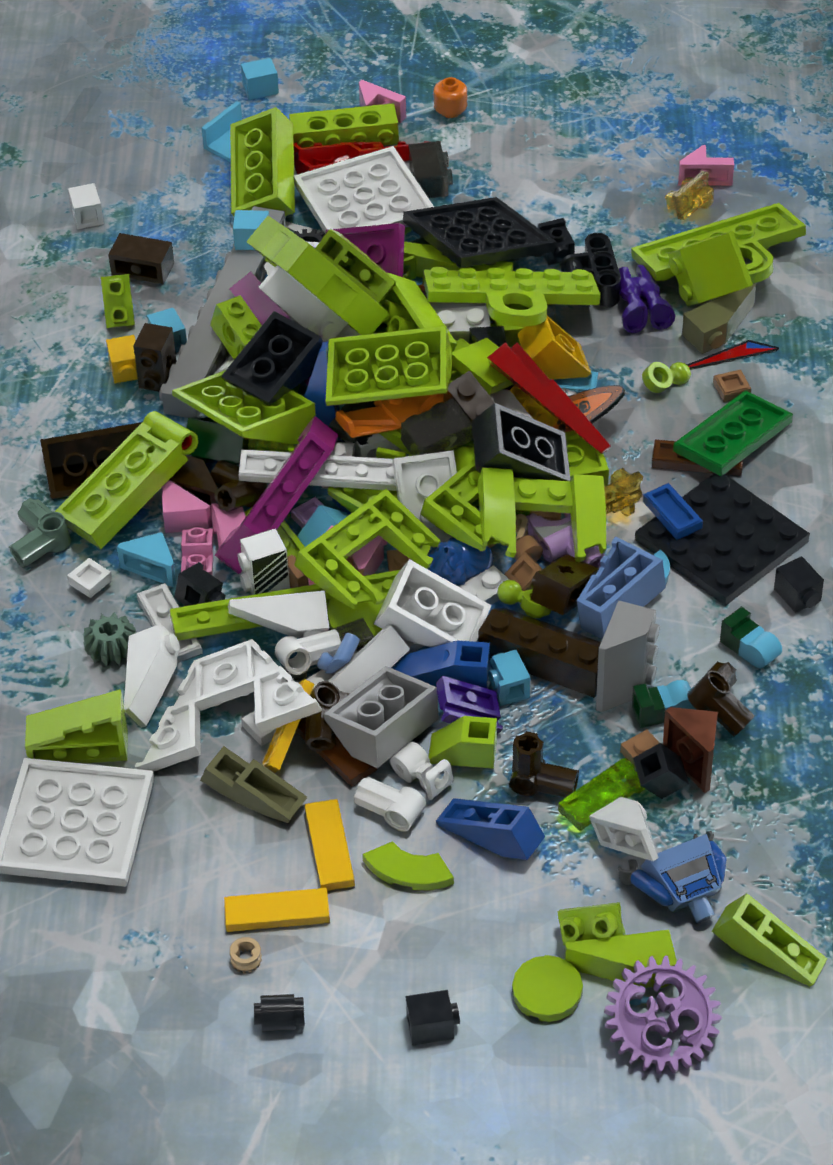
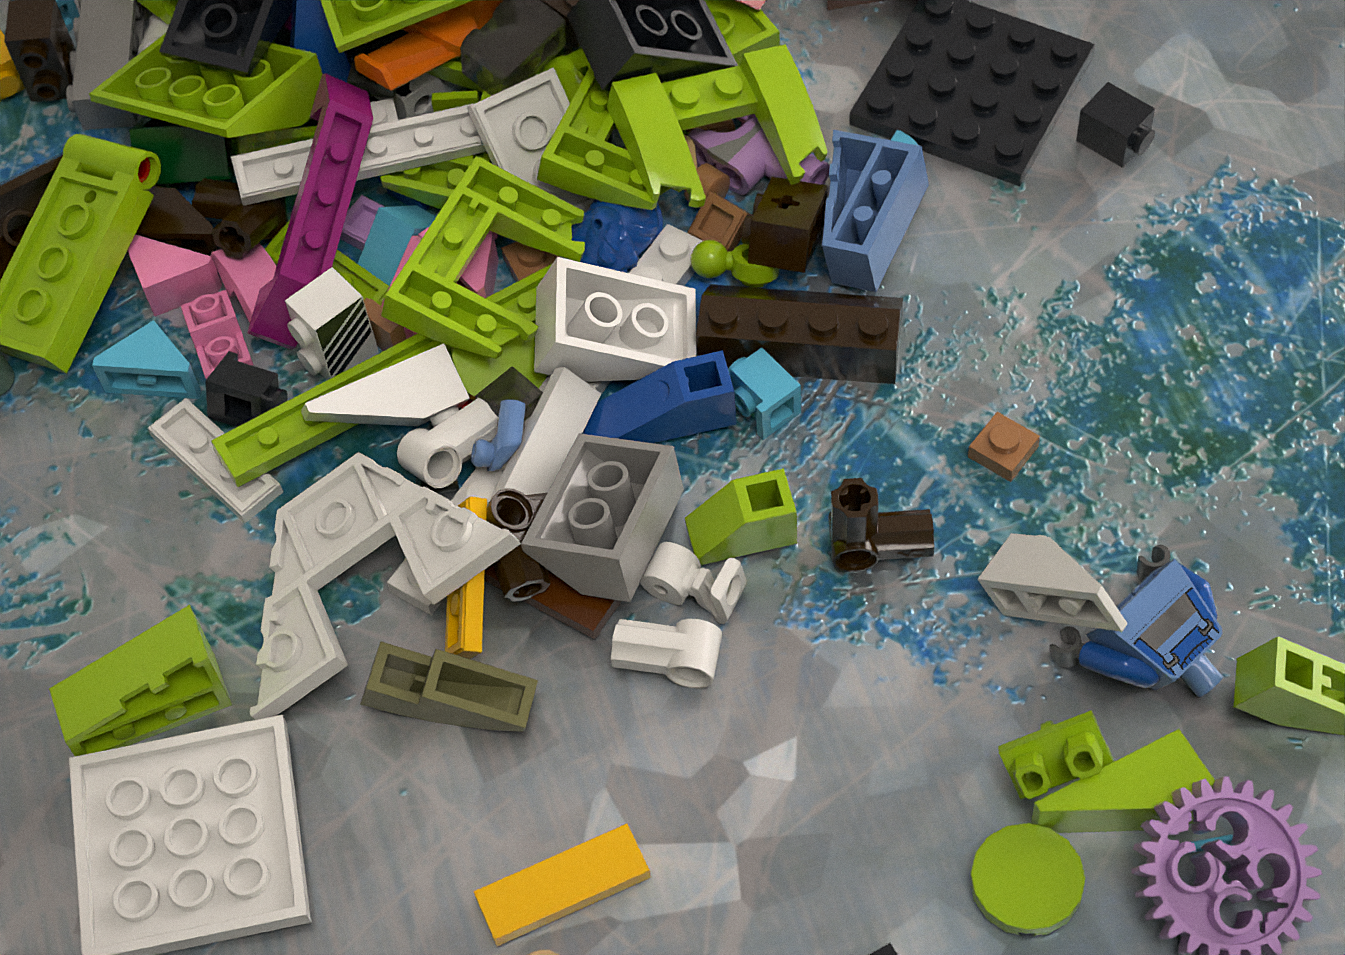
camera: 15 degrees left, 10 degrees up
white plate [67,558,112,598] -> none
sand green gear [83,612,136,666] -> none
white slope [124,624,180,728] -> none
yellow tile [305,799,355,891] -> none
lime tile [362,841,454,891] -> none
dark purple plate [436,676,503,735] -> none
blue slope [436,798,545,860] -> none
clear neon green plate [558,758,645,832] -> none
light grey slope [596,600,660,712] -> none
clear yellow hips [604,468,643,517] -> none
dark green leg [632,680,696,728] -> none
black brick [633,743,689,799] -> none
blue tile [643,483,703,540] -> none
copper slope [663,707,718,793] -> none
dark brown piece [687,661,755,737] -> none
leg [720,606,782,669] -> none

